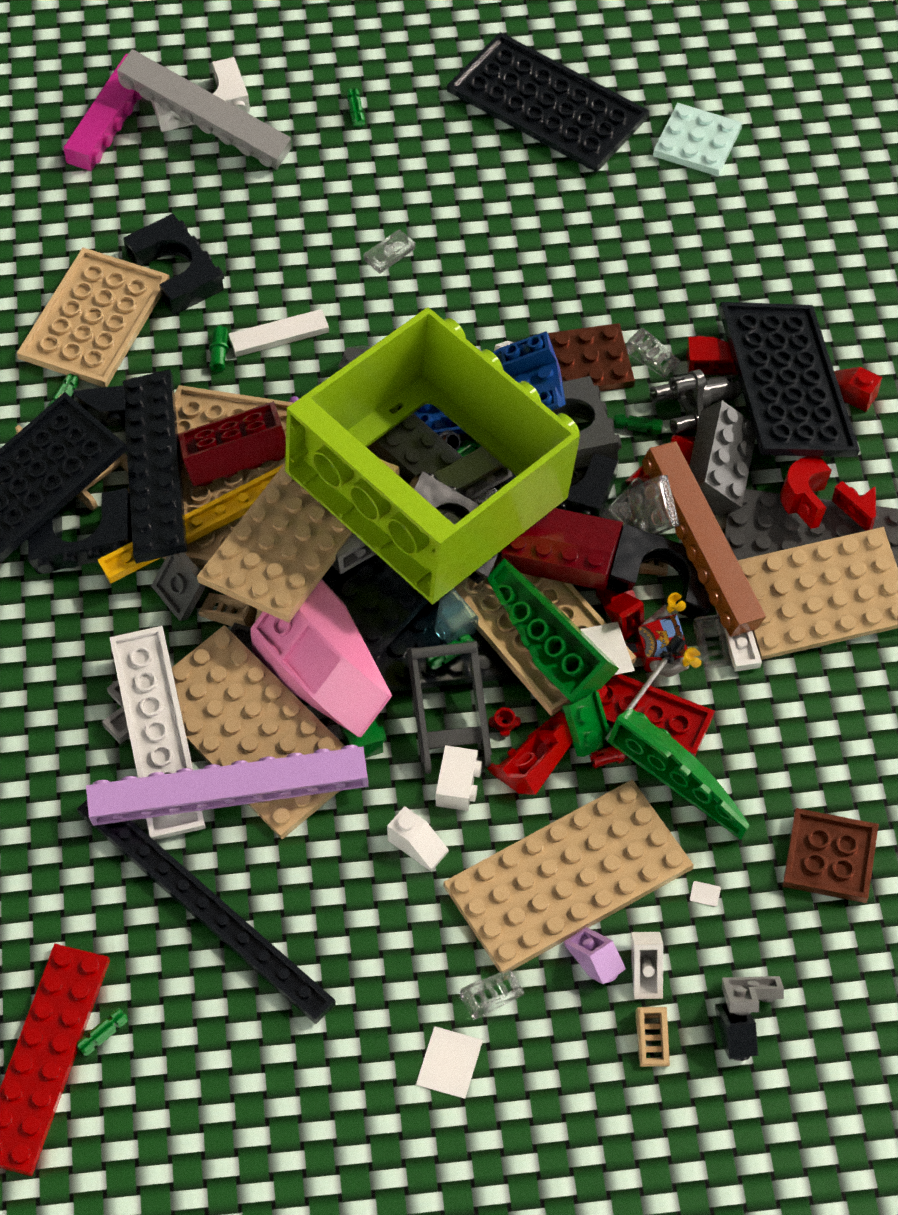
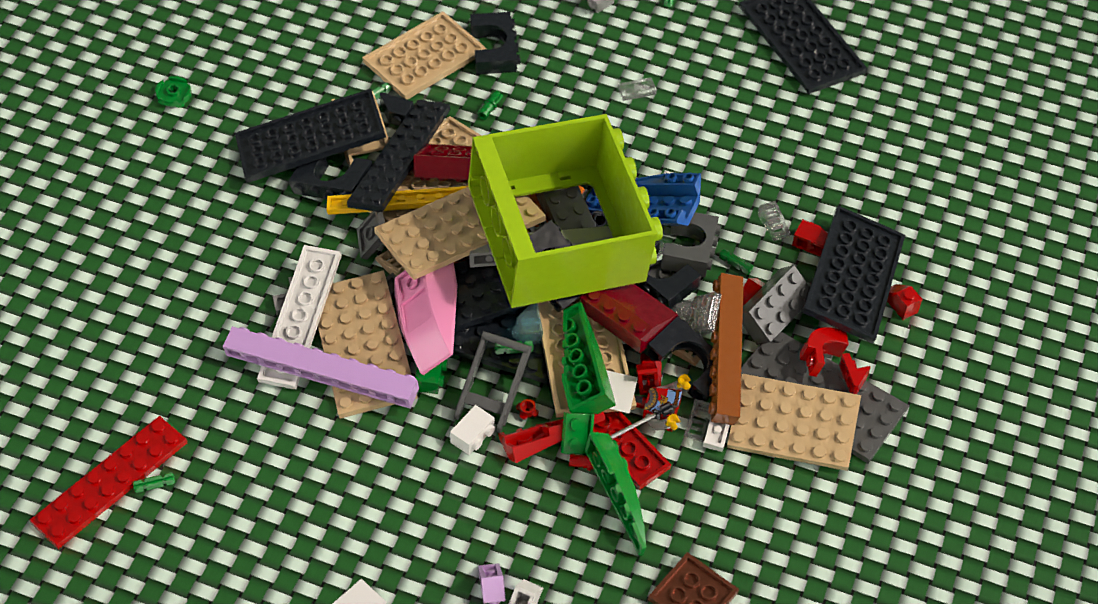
camera: 25 degrees right, 5 degrees down
black plate [77,800,336,1024] -> none
white tile [228,309,329,357] -> none
white slope [387,806,449,872] -> none
tan plate [444,779,694,976] -> none
clear slope [460,969,525,1020] -> none
copper plate [548,323,635,391] -> none
dark grey wheel [650,369,741,434] -> none
light aqua plate [653,103,742,177] -> none
white sticker [690,881,721,906] -> none

